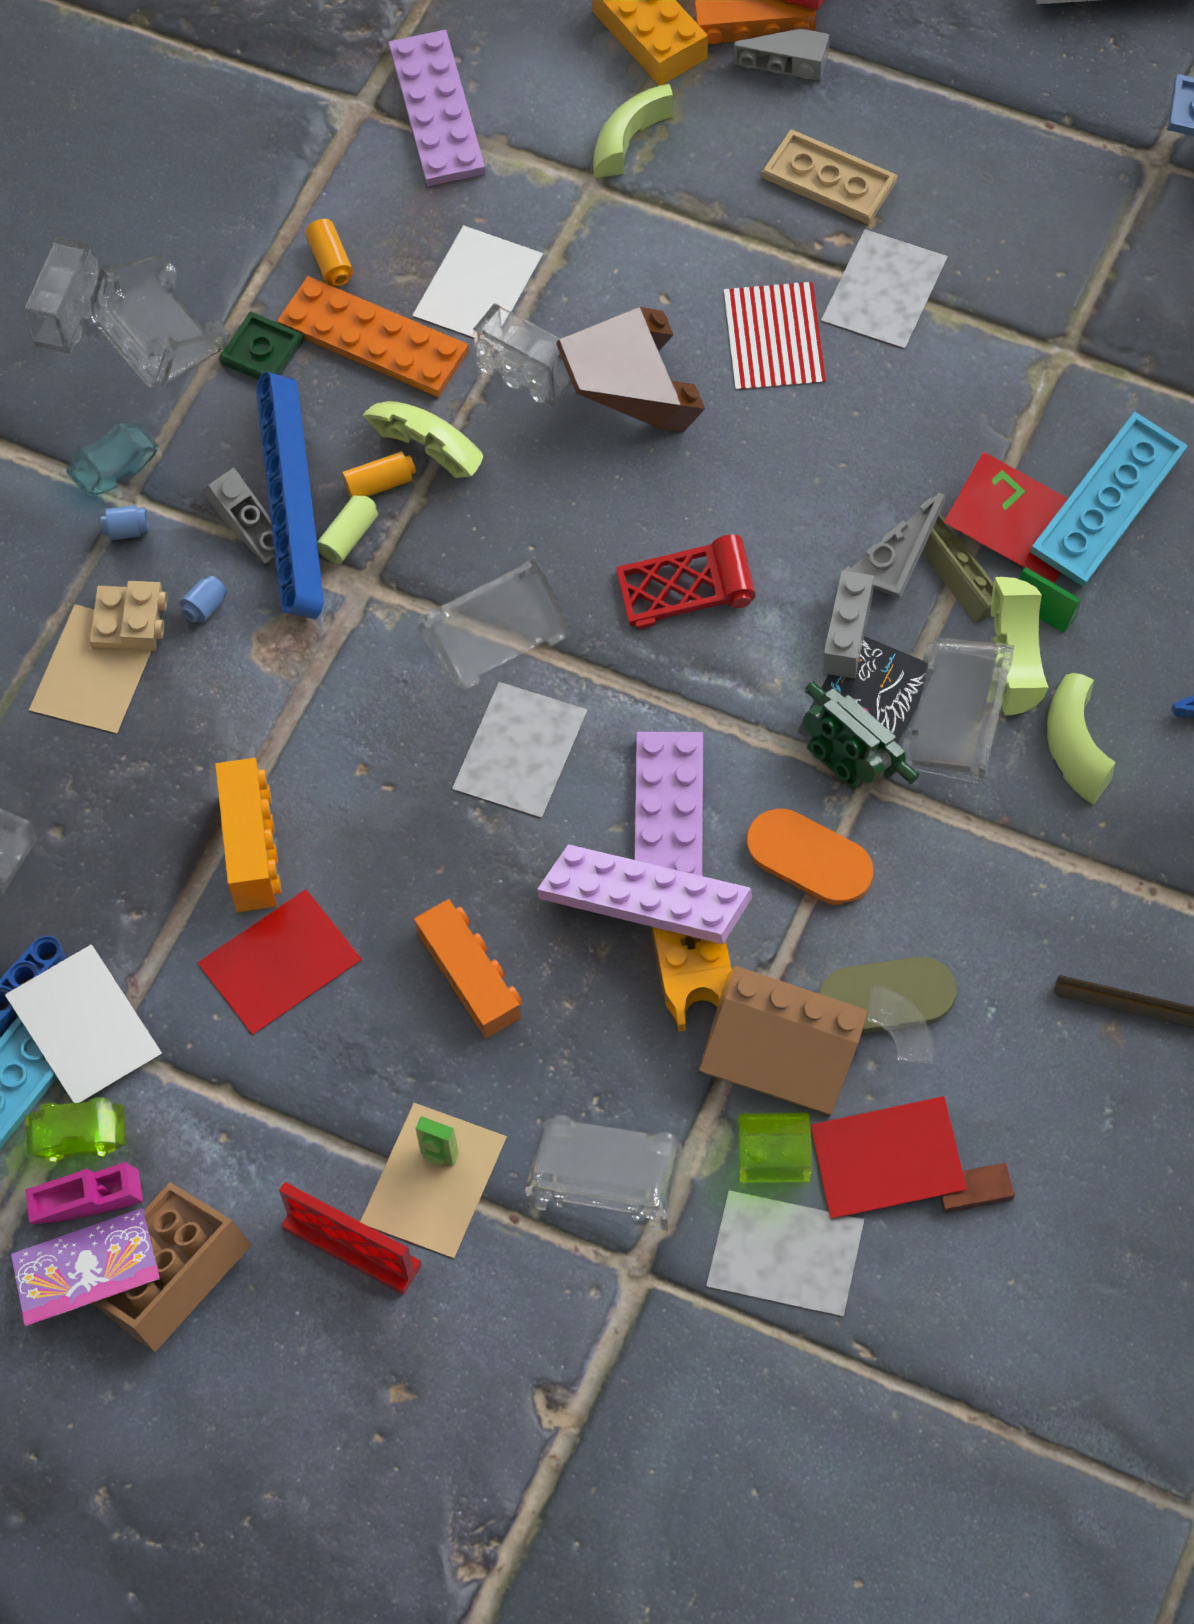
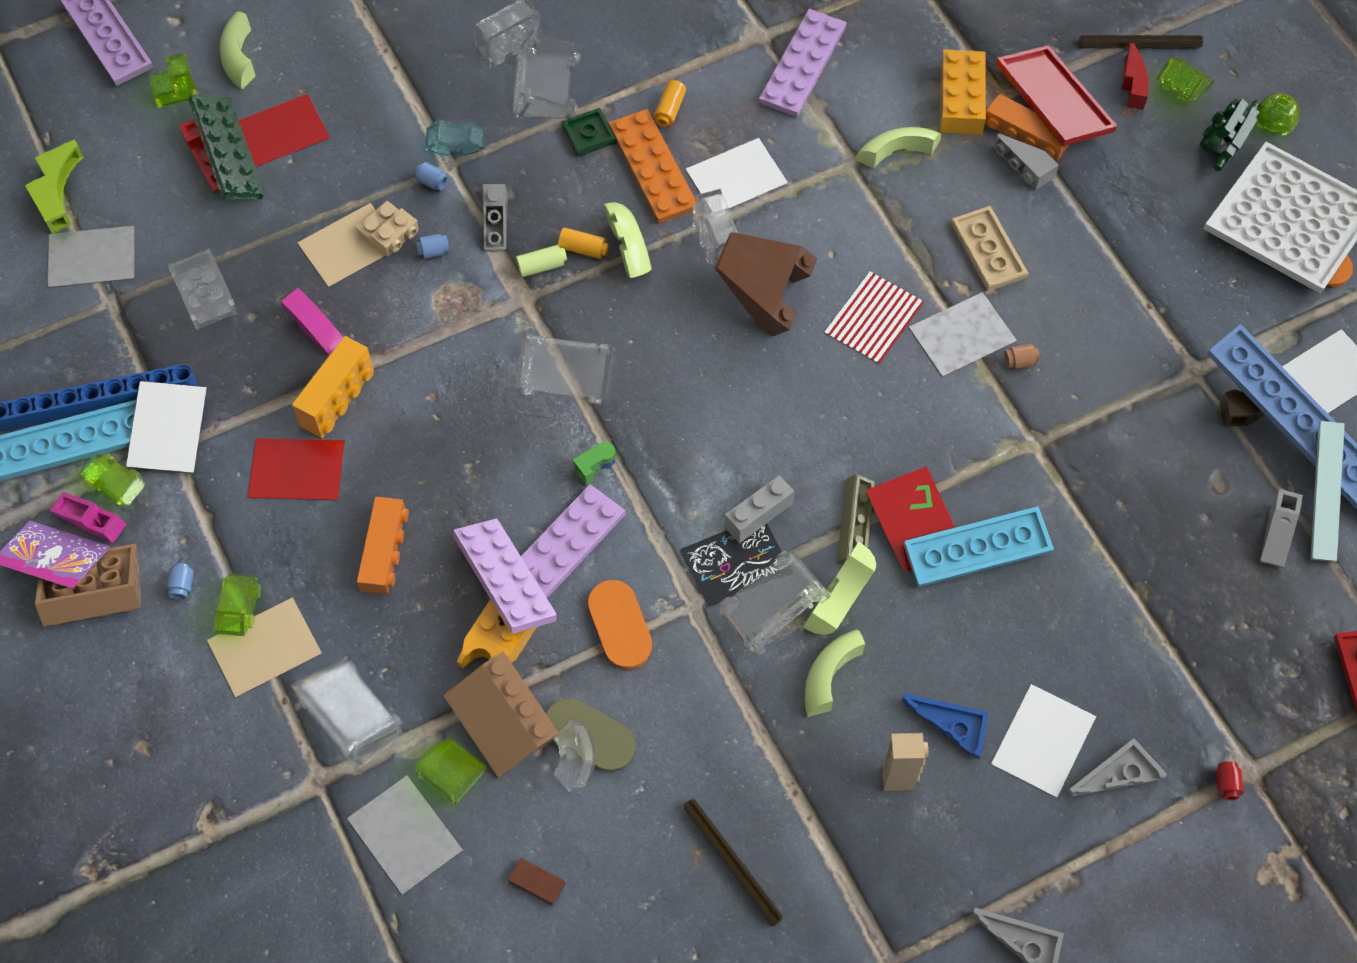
camera: 35 degrees right, 0 degrees up
blue beam [256,372,324,620] -> none
red fence [279,1181,422,1295] -> none
bright green plate [415,1116,459,1166] -> none
flat silver sticker [452,682,588,818] -> none
red piece [616,534,756,630] -> none
dark green piece [803,681,920,790] -> none
red sticker [810,1096,967,1219] -> none
light grey wing [844,493,946,598] -> none
green slope [1019,568,1081,632] -> none
none -> medium blue brick [166,563,194,600]
none -> clear neon green brick [215,573,261,636]
none -> dark pink slope [281,288,343,356]
none -> bright green leg [573,442,616,486]
none -> nougat brick [1004,343,1039,369]

